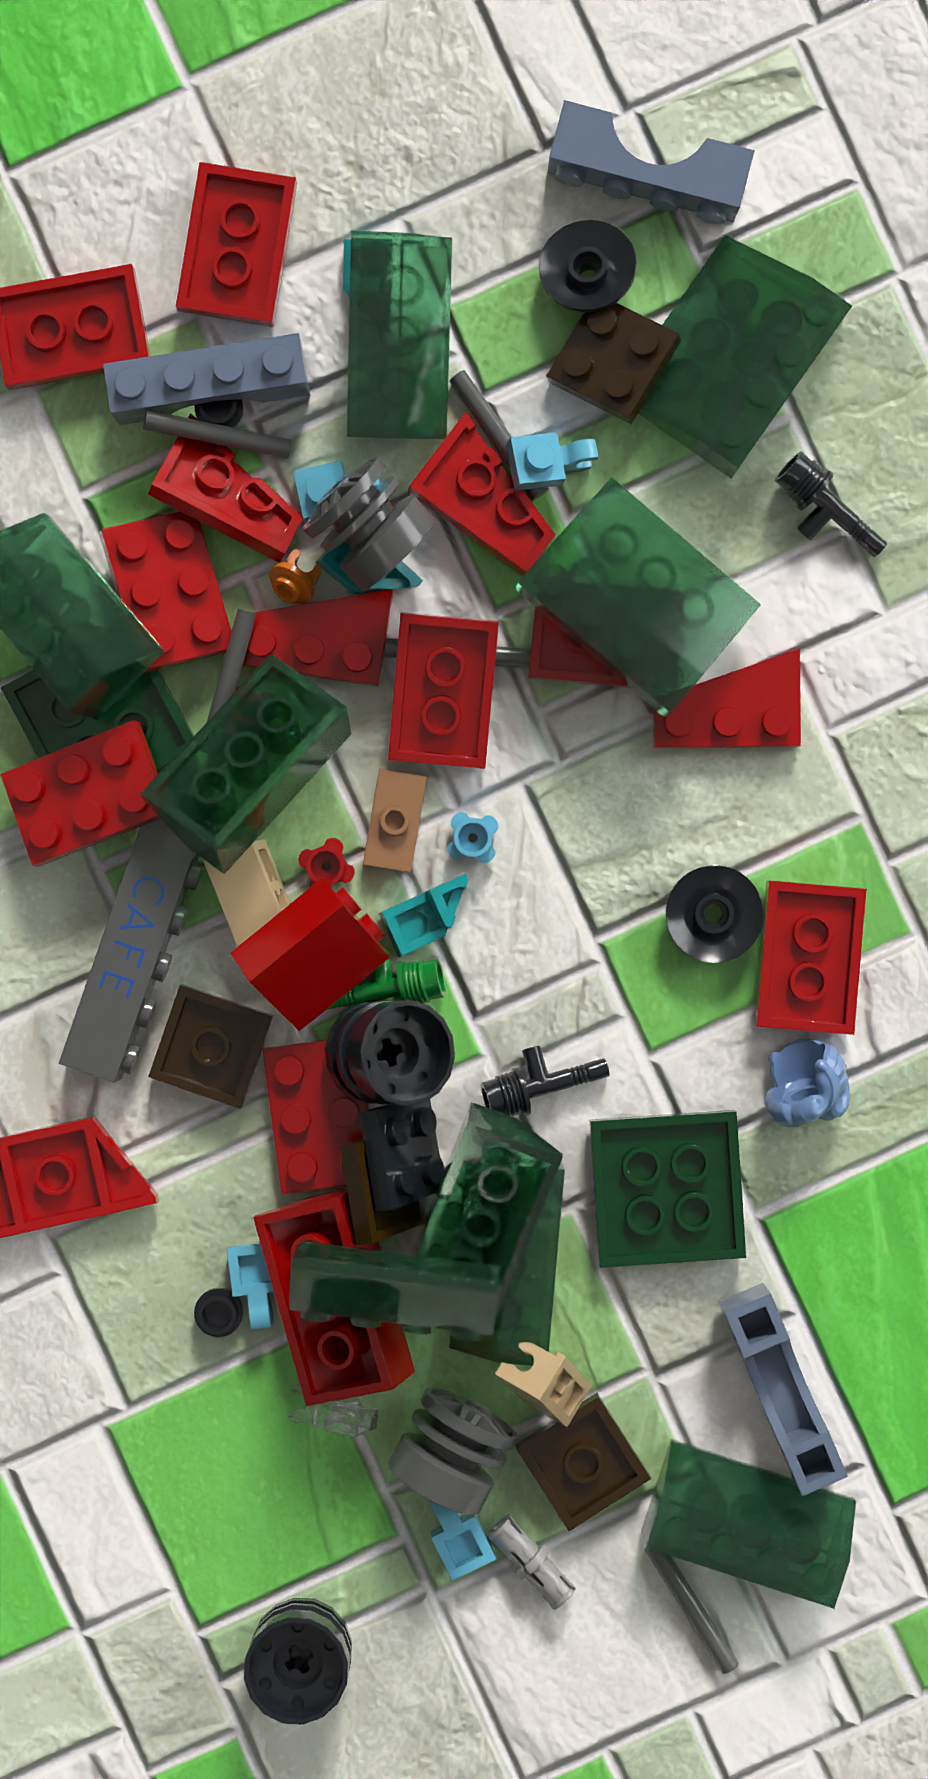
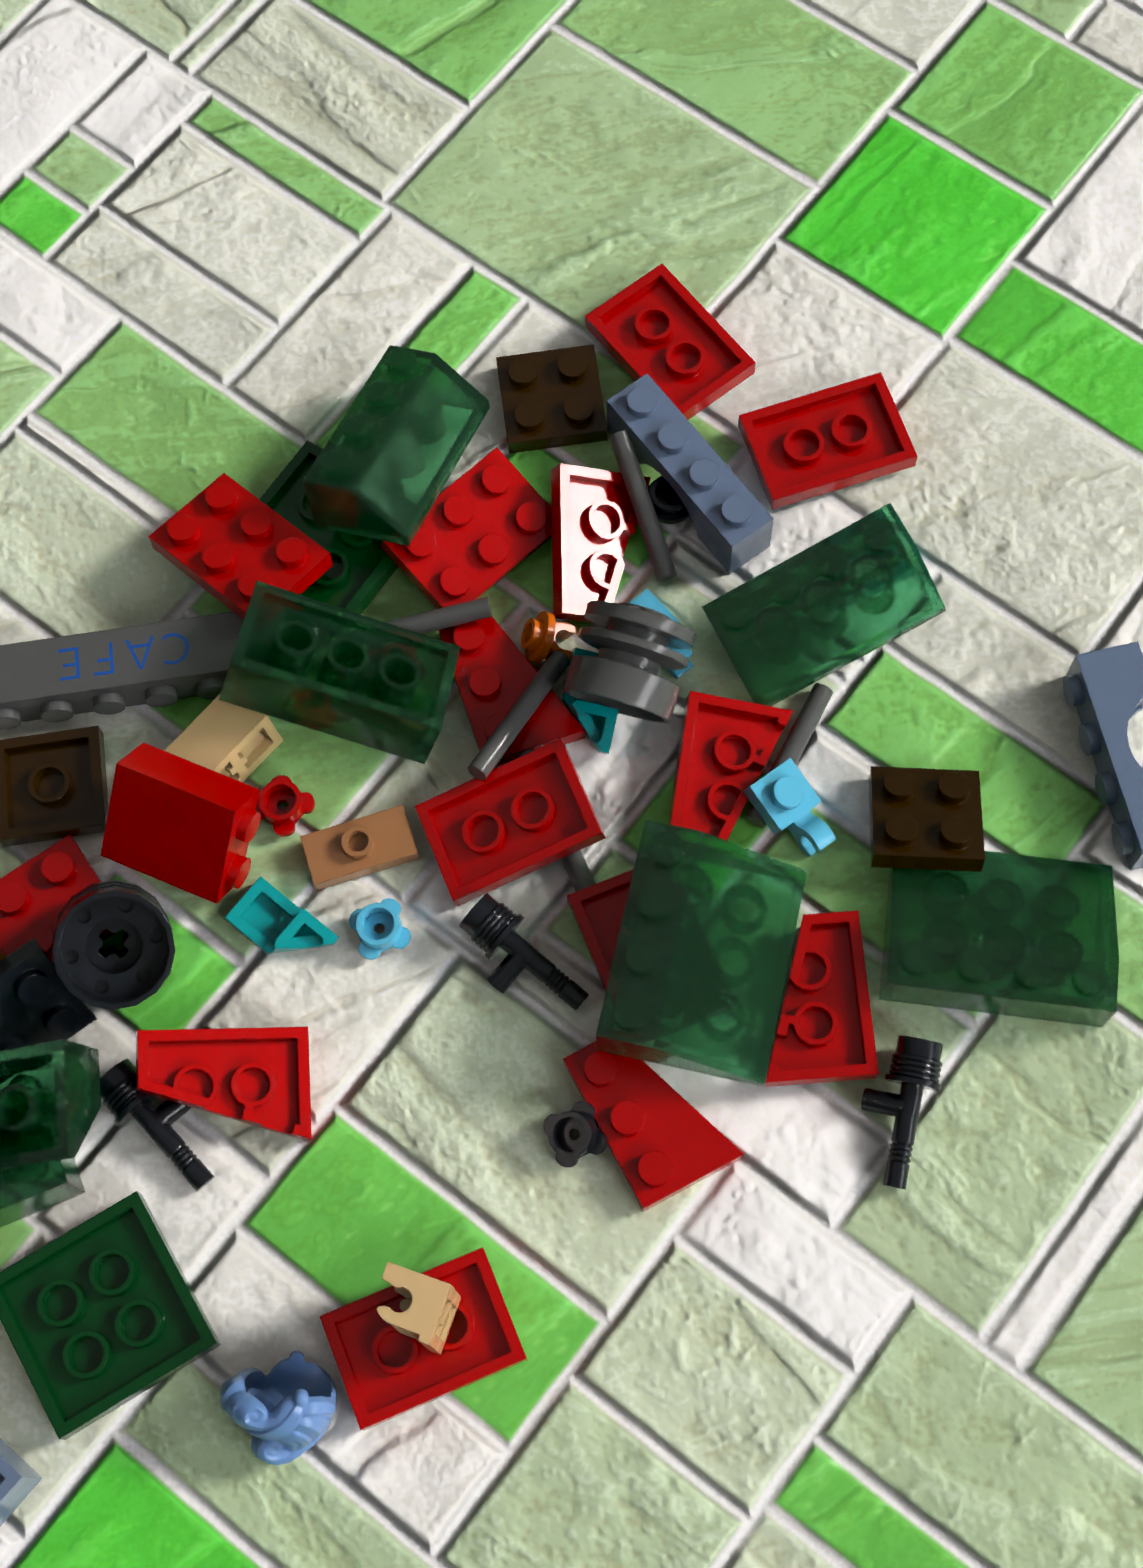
camera: 65 degrees right, 20 degrees down
green piece [327,949,446,1010] -> none
black dish [539,220,637,312] -> none
black dish [665,865,764,963] -> none
none -> red wing [136,1027,312,1142]
none -> tan hinge [377,1262,461,1355]
none -> black piece [459,893,589,1011]
none -> dark grey bar [468,650,570,781]
none -> dark brown plate [496,344,608,454]
none -> black plate [543,1101,608,1167]
none -> red wing [764,910,879,1087]

